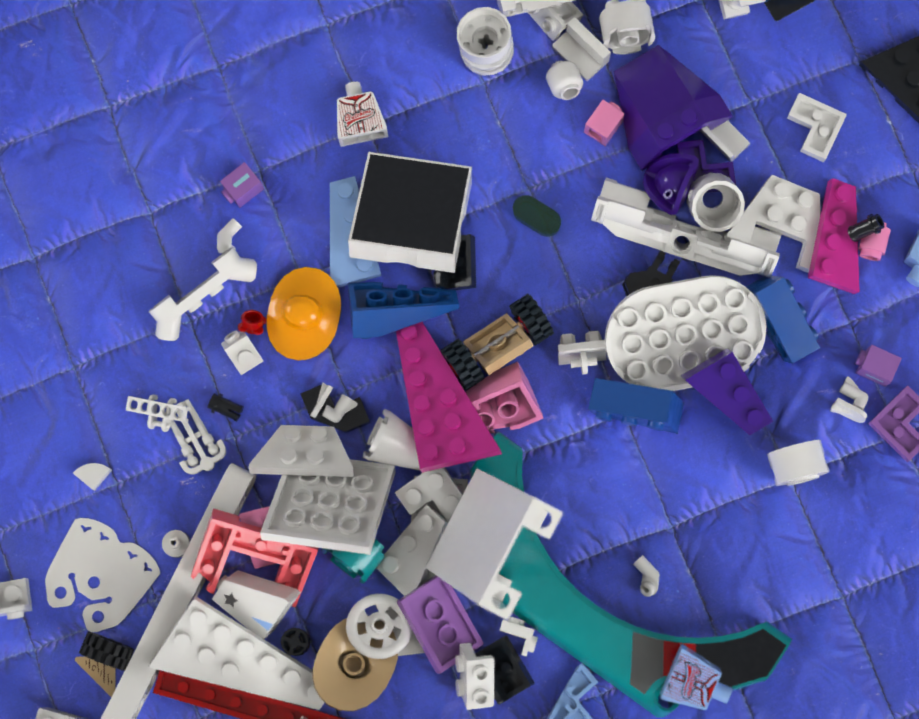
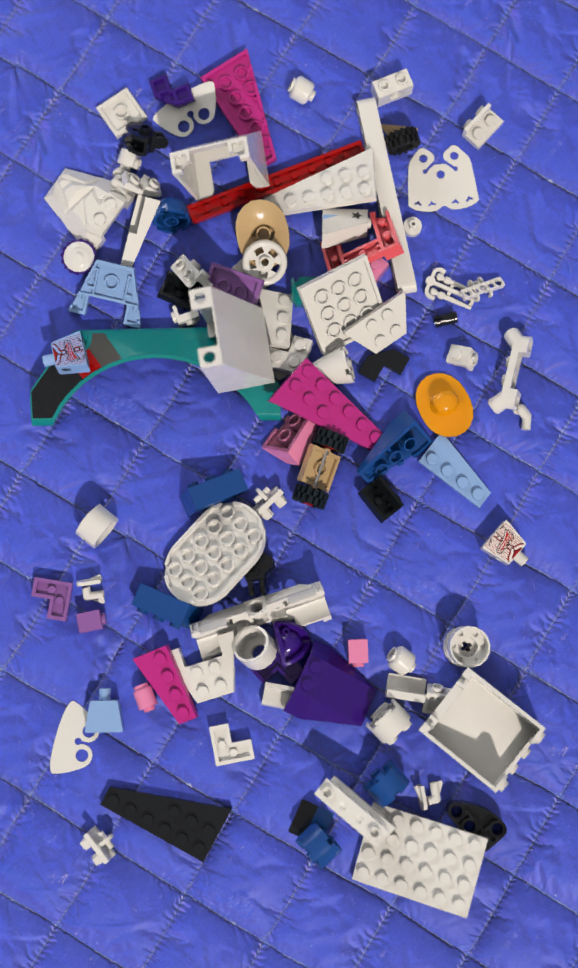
camera: 135 degrees right, 5 degrees up
white tile [73,463,112,491] -> none
medium lavender brick [220,162,264,208] -> none
red plate [238,310,267,335] -> none
black wheel [281,628,311,656] -> none
white piece [310,383,358,423] -> none
black tile [348,152,472,273] -> none
tile [513,195,561,237] -> none
white arm [633,555,660,597] -> none
dark purple wedge [681,348,773,435] -> none
black pin [847,214,884,242] -> none

